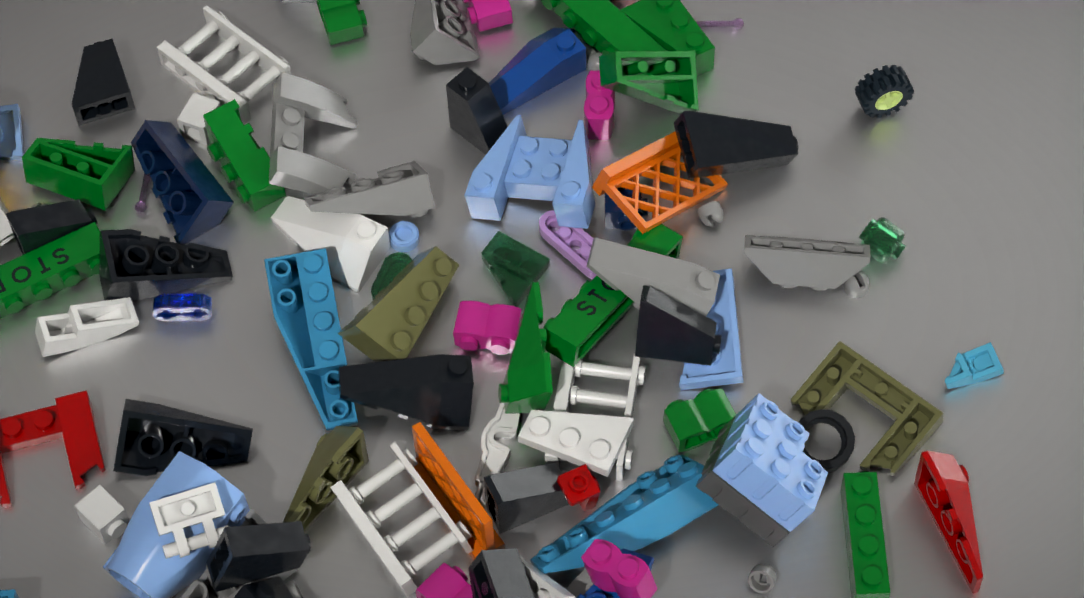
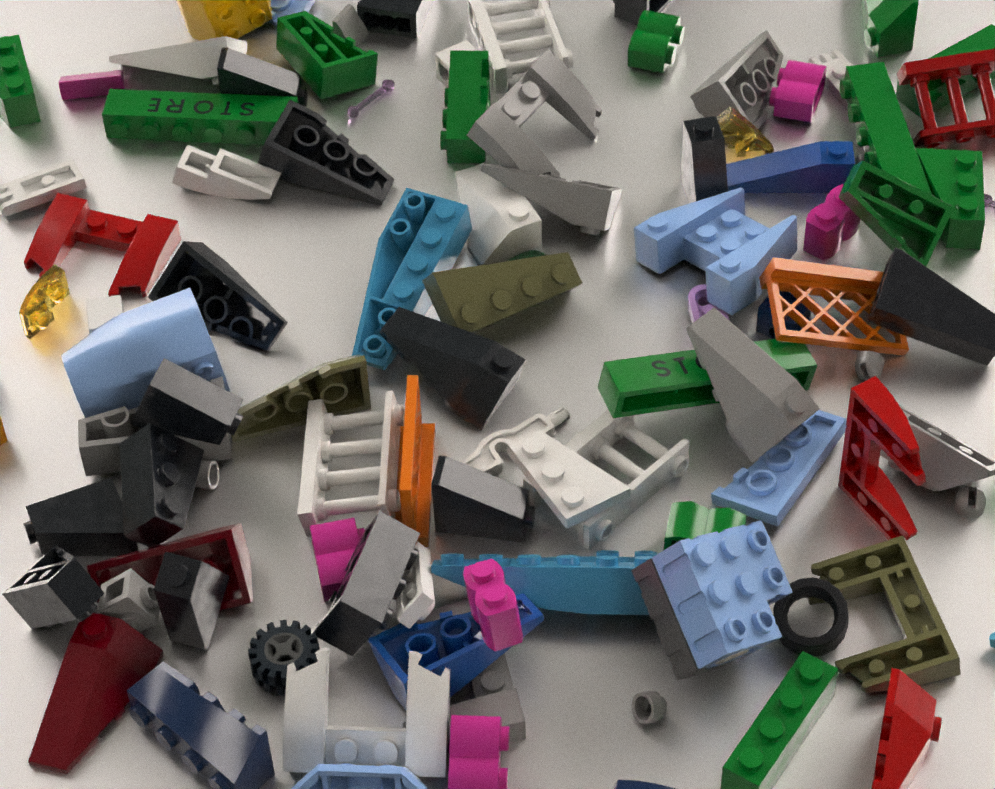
camera: 35 degrees right, 10 degrees down
dark blue wedge [131,120,234,245] -> none
white plate [149,482,229,559] -> none
clear blue beam [152,293,212,322] -> none
light blue tile [389,221,420,252] -> none
dark pink brick [453,301,522,355] -> none
clear green wing [481,231,550,307] -> none
green wedge [498,282,553,414] -> none
red bracket [557,464,601,512] -> none
black slope [635,285,722,366] -> none
none -> clear yellow slope [19,264,70,339]
none -> light grey slope [332,4,368,47]
none -> clear yellow slope [716,106,774,157]
none -> red wedge [838,376,926,540]

